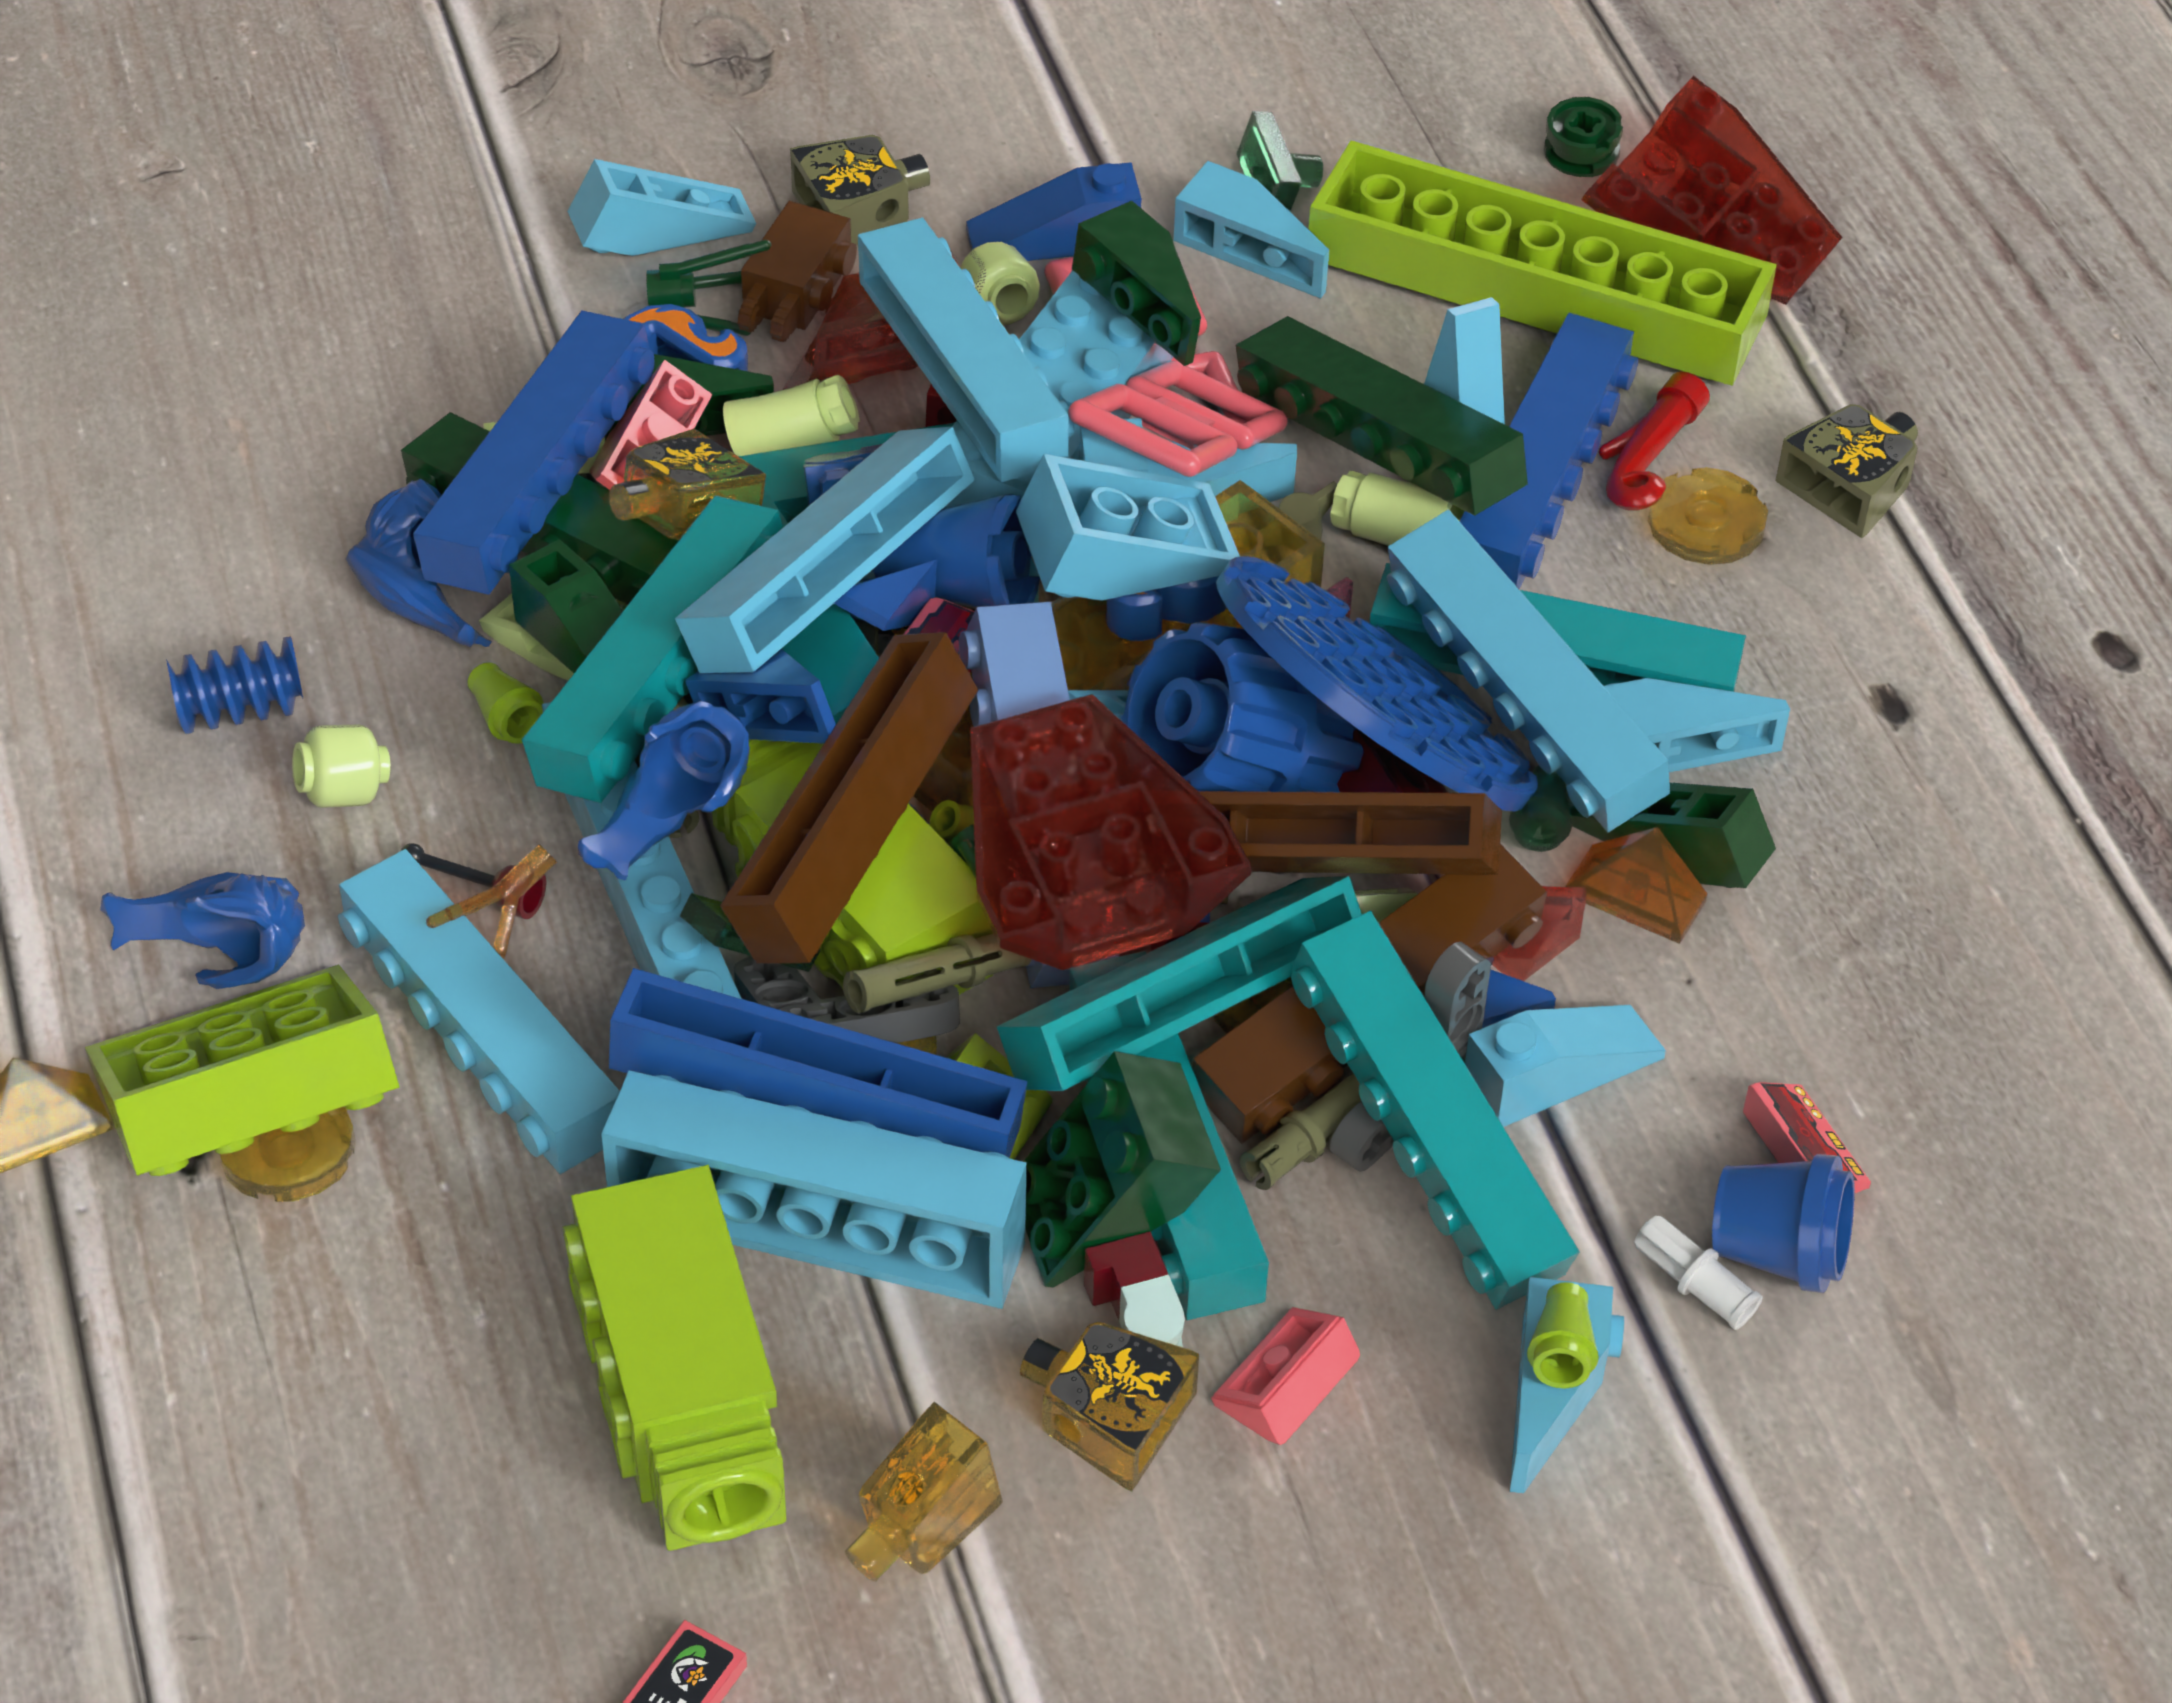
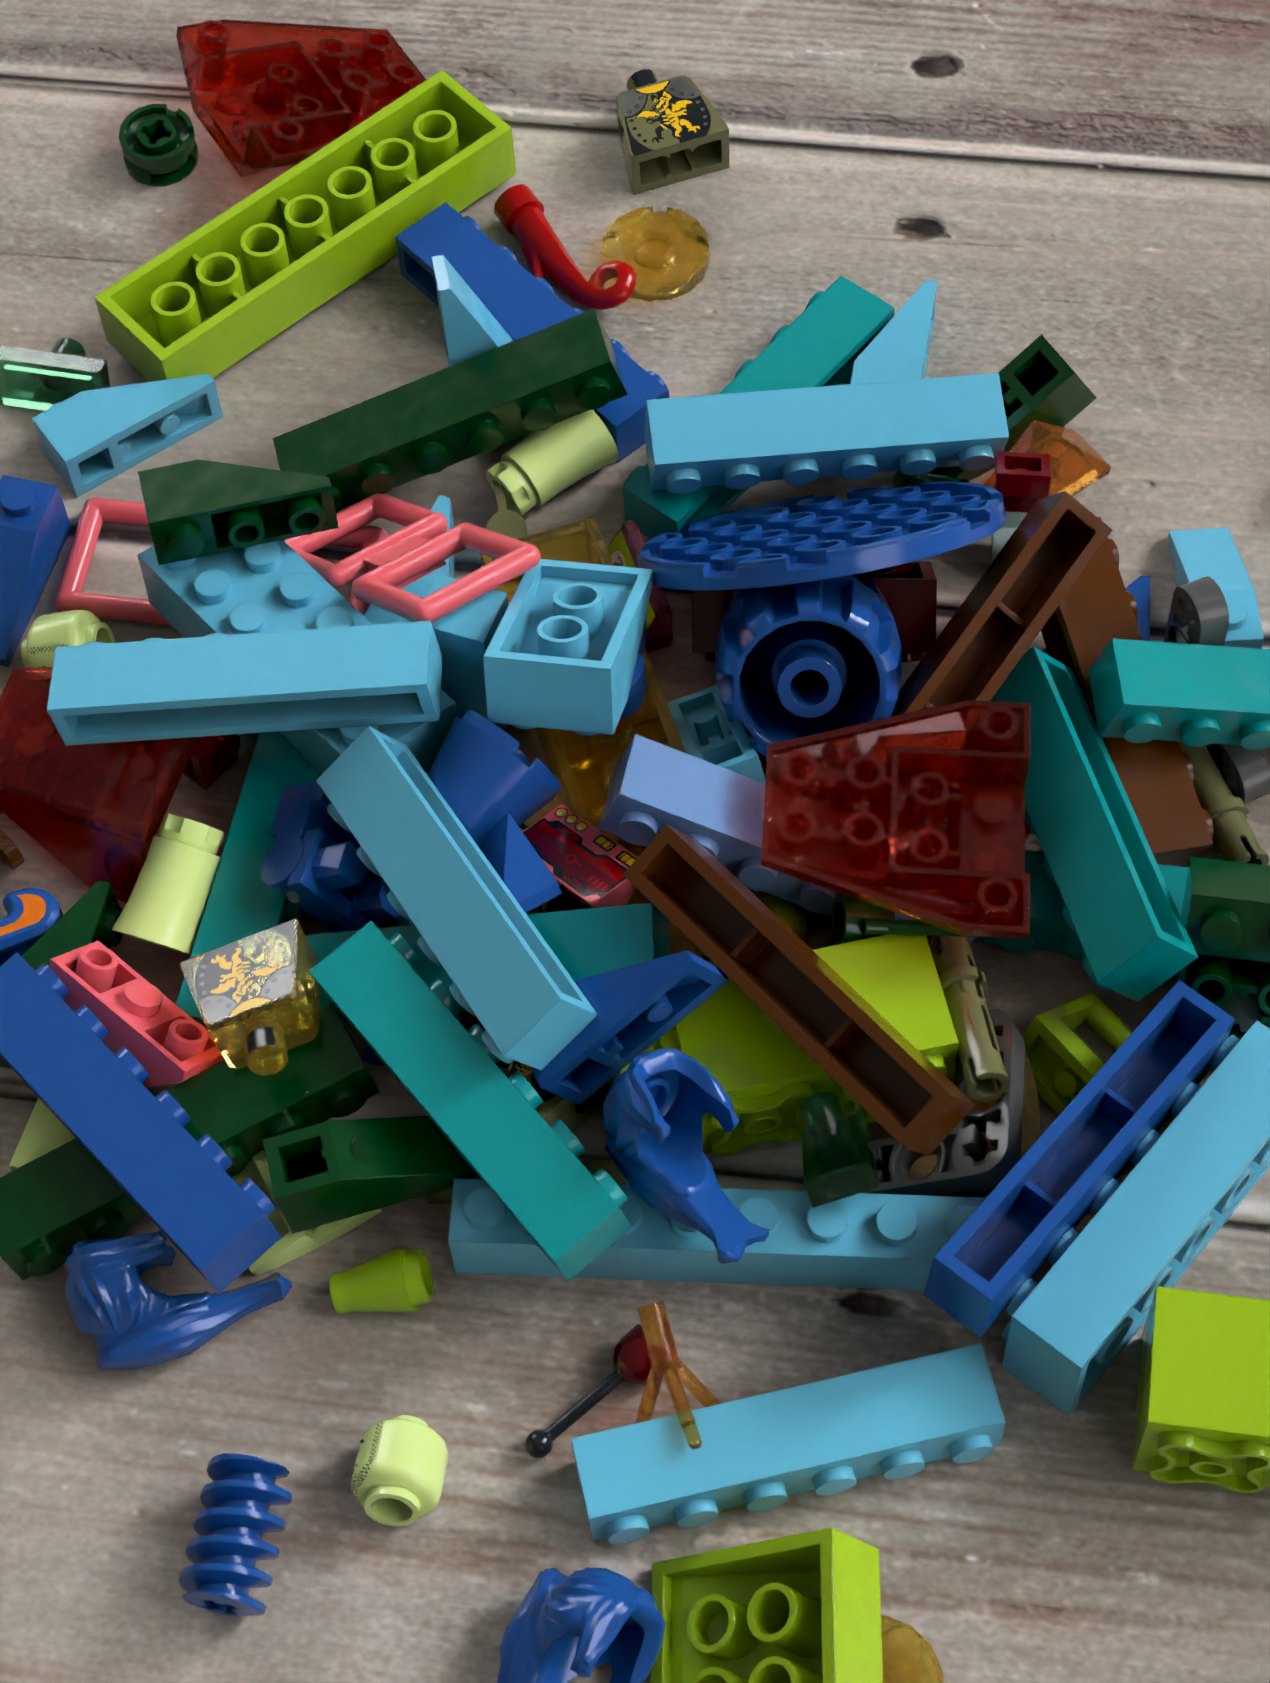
camera: 60 degrees left, 10 degrees up
none -> dark red leg [990,451,1051,564]

